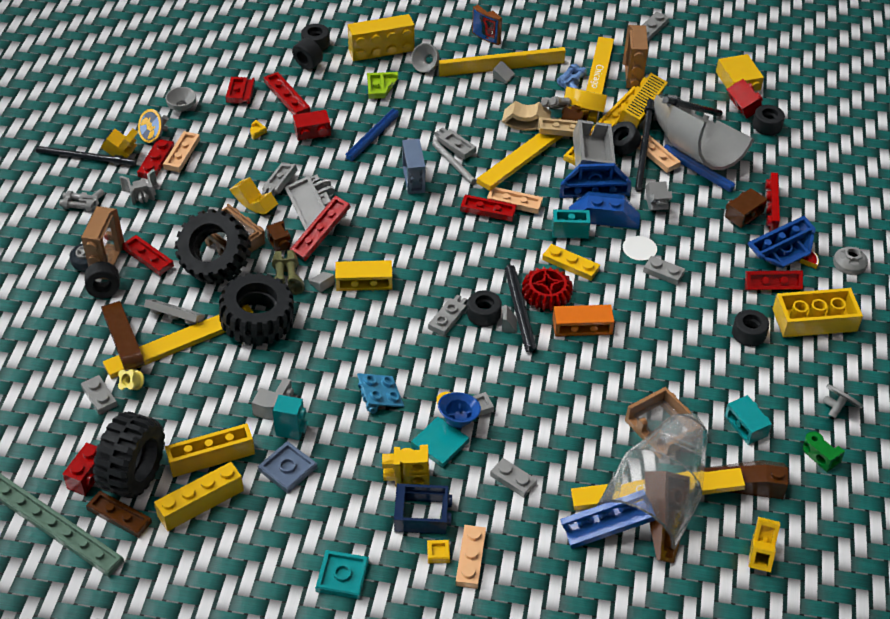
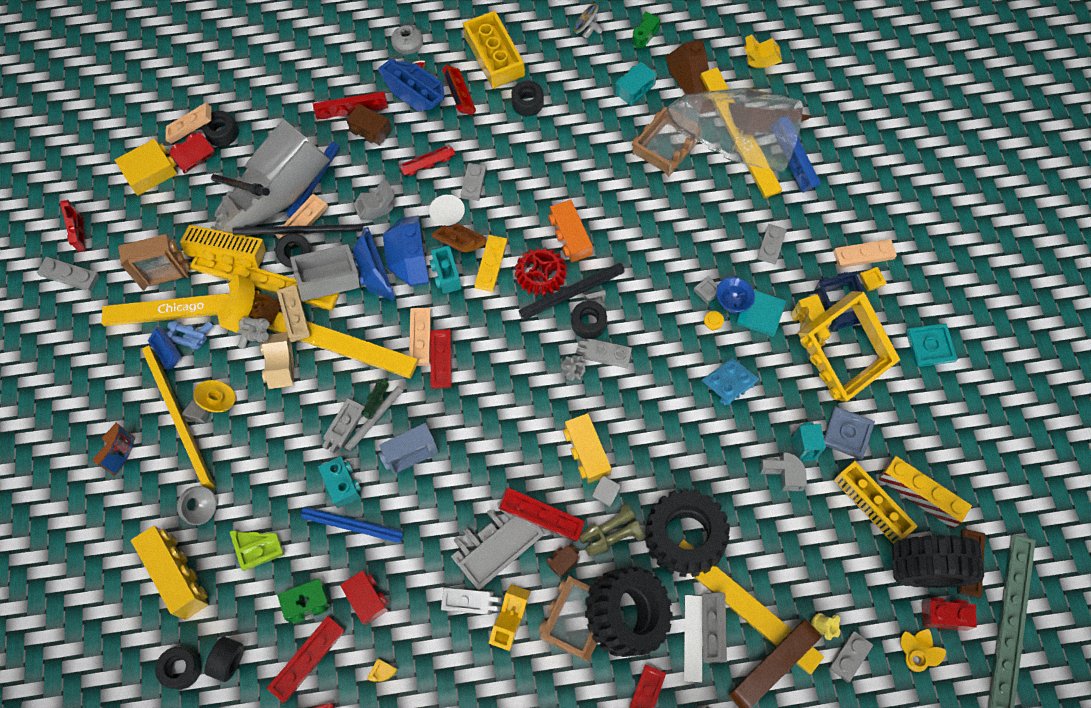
camera: 105 degrees left, 20 degrees up
none -> red wing [60,200,86,252]
none -> blue tile [148,327,181,370]
none -> light nougat plate [166,103,211,144]
none -> yellow dish [193,380,236,412]
none -> green brick [277,578,331,624]
none -> teal brick [318,456,361,509]
none -> clear green pin [361,379,389,419]
none -> red plate [398,145,455,176]
none -> dark orange slope [432,223,486,252]
none -> light grey gear [561,355,586,381]
none -> white sticker [684,595,702,682]
none -> yellow window [797,291,900,402]
none -> yellow plate [900,629,946,672]

